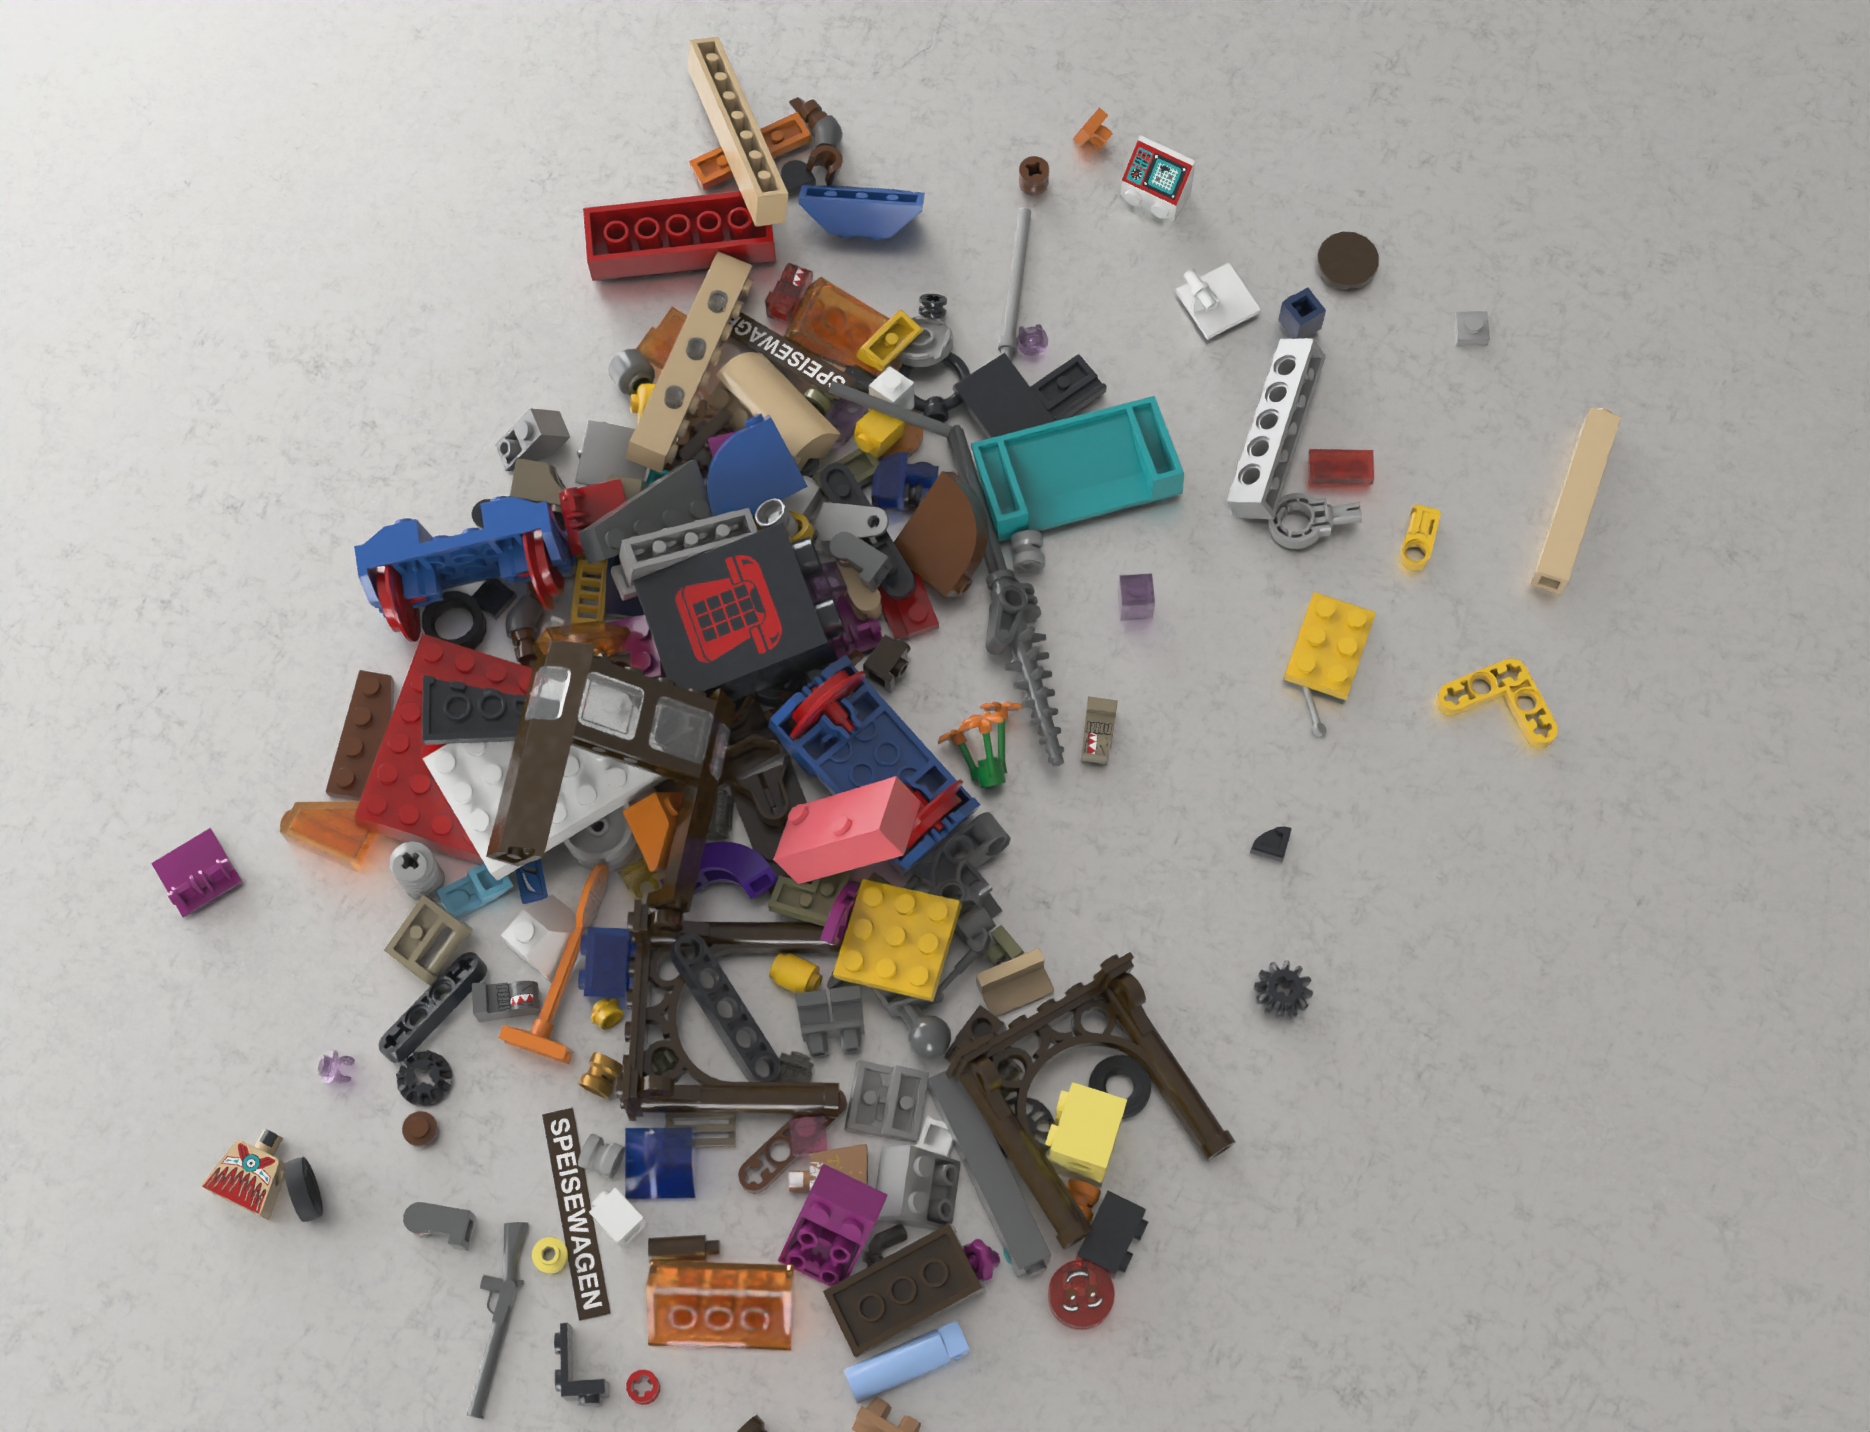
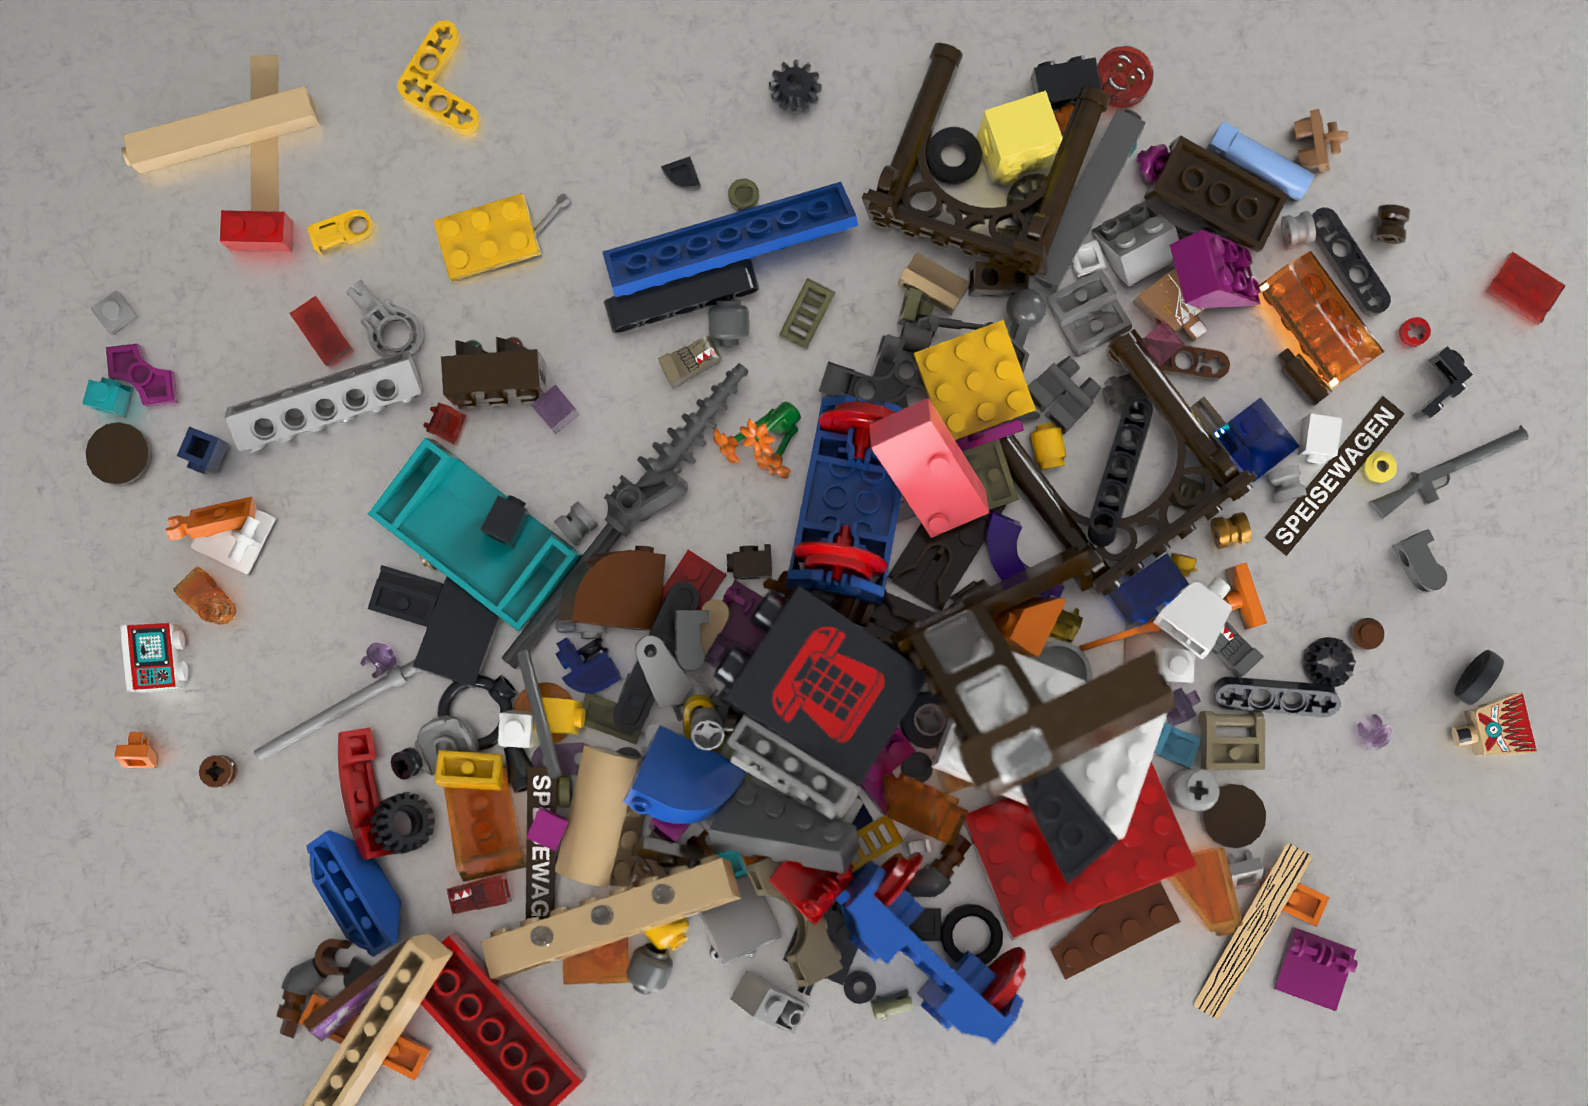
camera: 130 degrees left, 15 degrees up
none -> teal brick [82,377,134,418]
none -> magenta tile [106,343,178,407]
none -> orange plate [165,496,256,541]
none -> clear orange piece [173,566,236,625]
none -> red brick [220,210,294,252]
none -> tan sticker [250,55,279,212]
none -> tile [303,937,413,1042]
none -> red slope [338,727,393,860]
none -> black tyre [370,792,435,854]
none -> clear red tile [423,402,466,444]
none -> dark brown piece [441,337,548,410]
none -> black brick [481,495,530,549]
none -> magenta tile [526,806,570,851]
none -> blue plate [602,182,858,297]
none -> black beam [604,259,760,333]
none -> dark grey head [708,300,750,346]
none -> olive tile [728,179,759,211]
none -> olive slope [779,278,836,349]
none -> olive pin [870,989,914,1021]
none -> white torso [1153,578,1232,660]
none -> clear purple tile [1166,687,1201,727]
none -> tan sticker [1194,843,1312,1019]
none -> dark brown tile [1200,784,1266,848]
none -> light grey tile [1226,849,1264,890]
none -> orange plate [1255,869,1330,927]
none -> light grey wheel [1281,211,1316,247]
none -> black beam [1312,207,1391,316]

